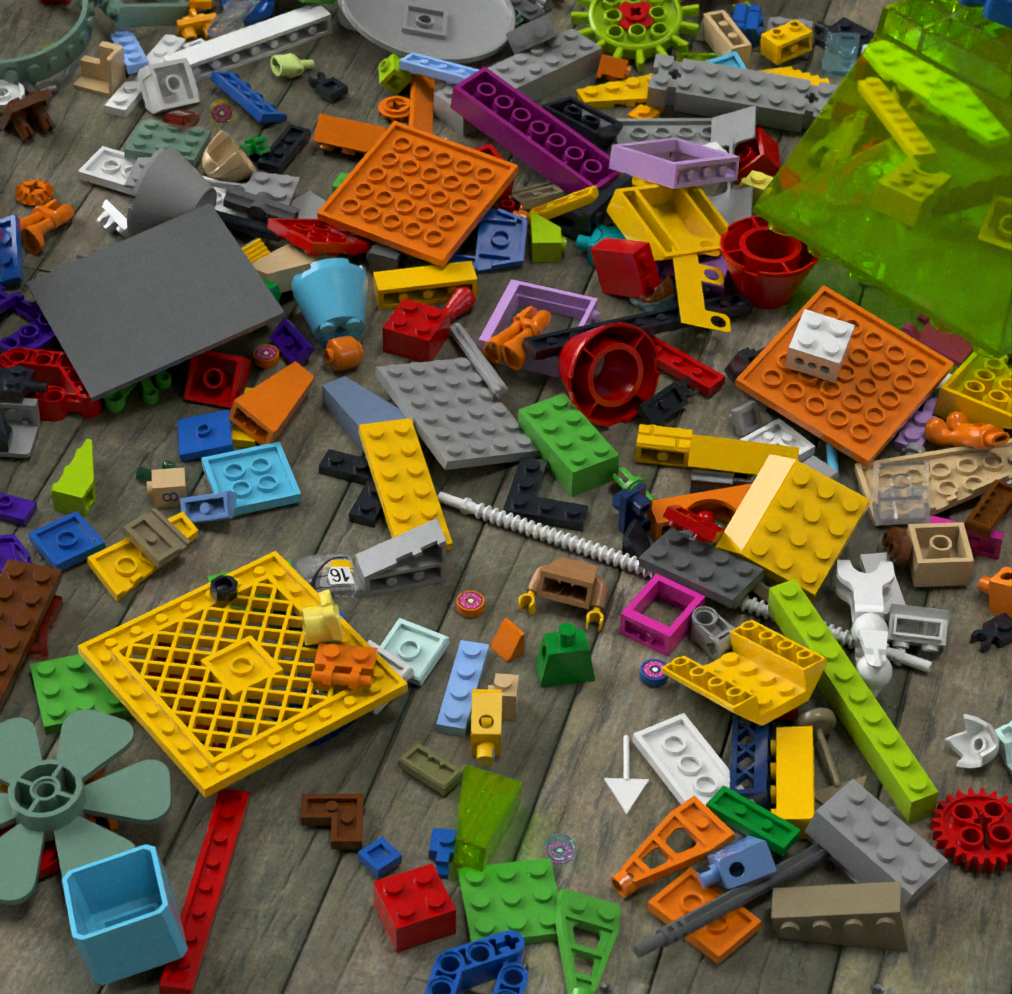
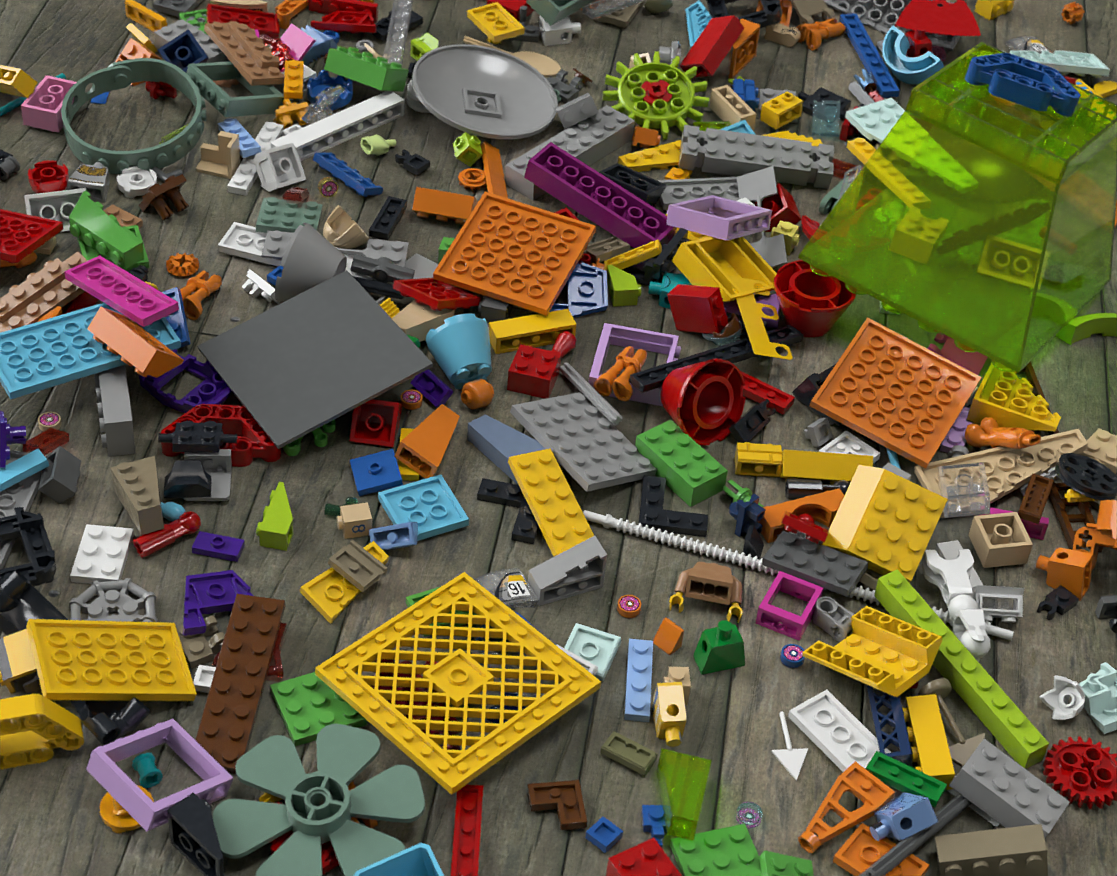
camera: 10 degrees left, 0 degrees up
blue plate [28,511,106,571] -> none
black tile [210,575,238,603] -> none
green plate [239,135,271,155] -> none
light yellow piece [301,589,342,645] -> none
orange plate [311,643,378,690] -> none
light blue plate [399,52,478,84] -> none
white piece [785,309,855,383] -> none
reddish brown plate [882,526,912,567] -> none

